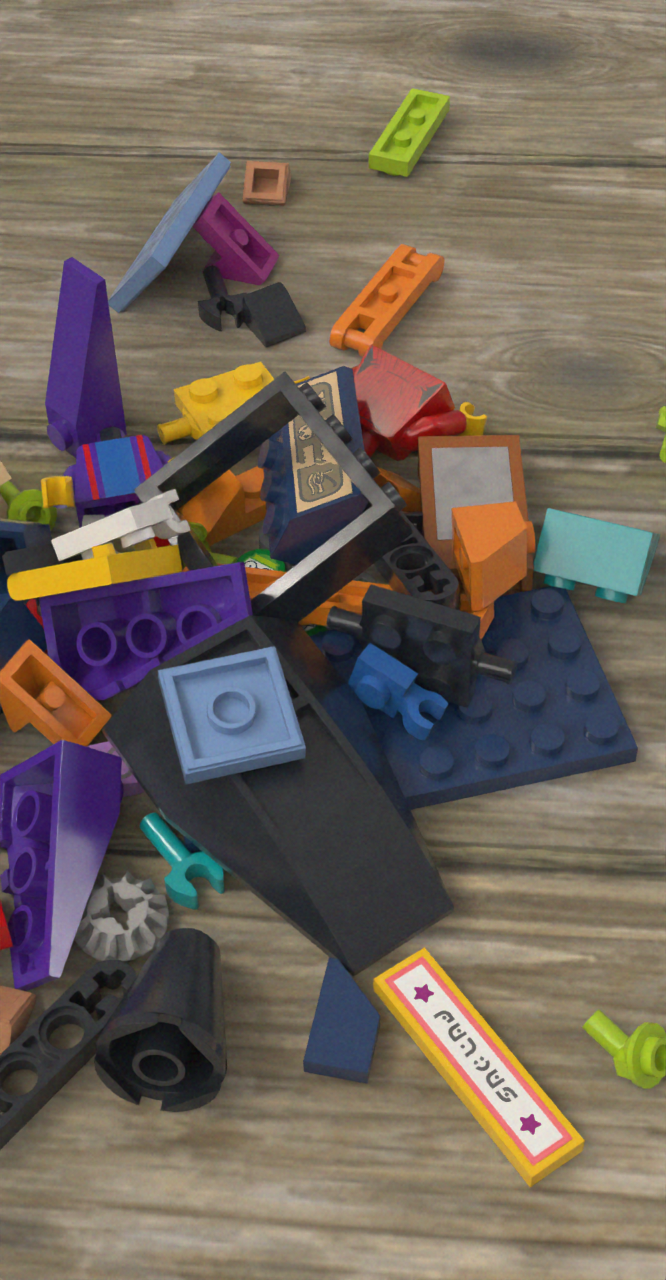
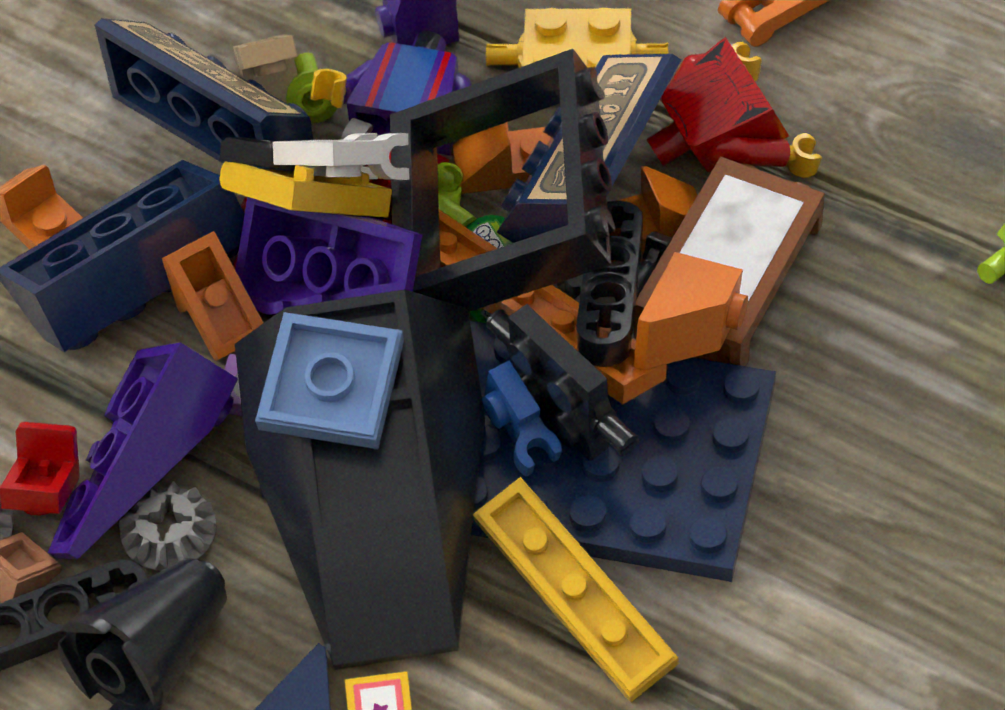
camera: 30 degrees right, 5 degrees up
teal bar [139,812,225,910] -> none
teal slope [534,508,661,603] -> none
none -> yellow tile [473,477,679,703]

